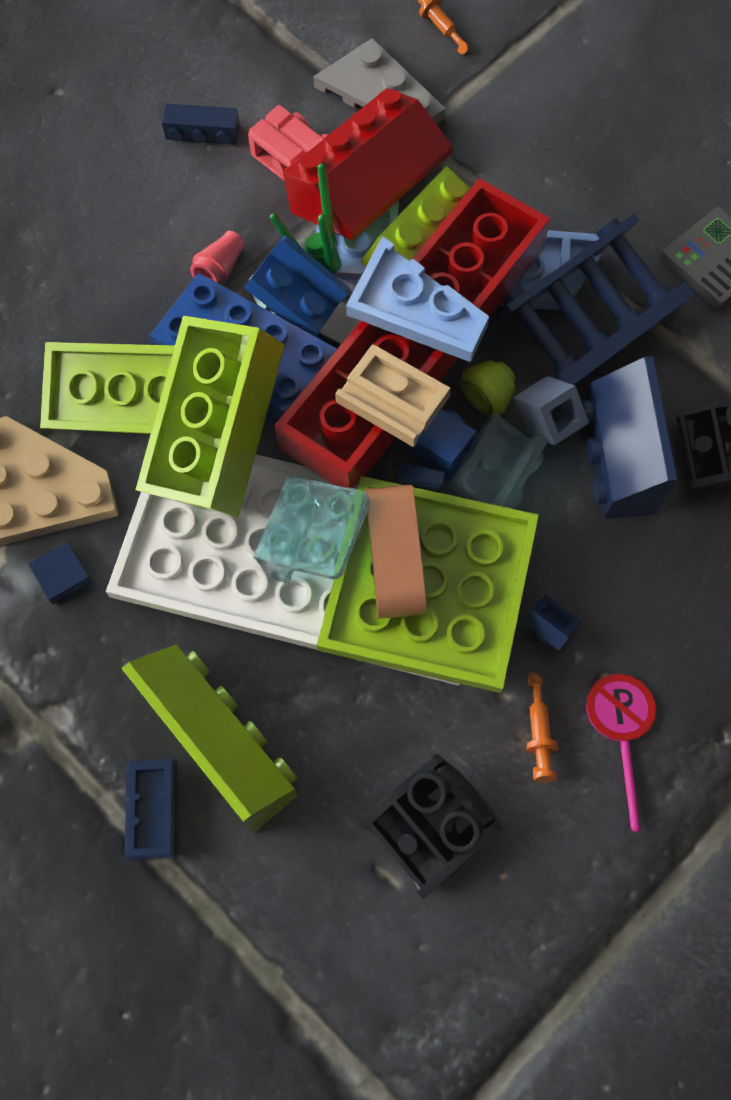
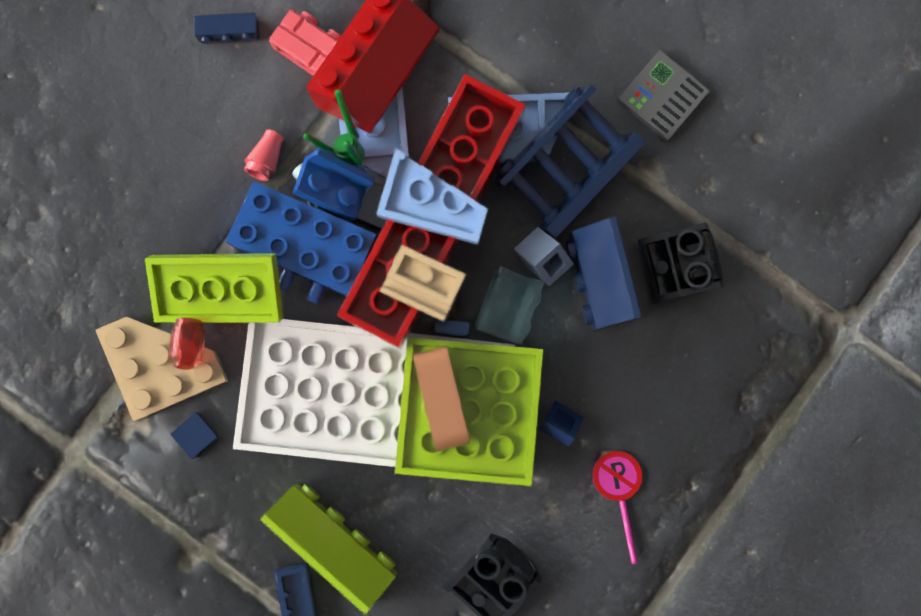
camera: 10 degrees left, 15 degrees up
lime slope [135,316,285,518] -> none
clear light blue bracket [253,476,370,584] -> none
lime brick [360,166,470,267] -> none
blue brick [406,409,476,481] -> none
lime cone [460,360,515,416] -> none
orange piece [526,672,559,783] -> none
none -> clear red brick [168,318,206,370]

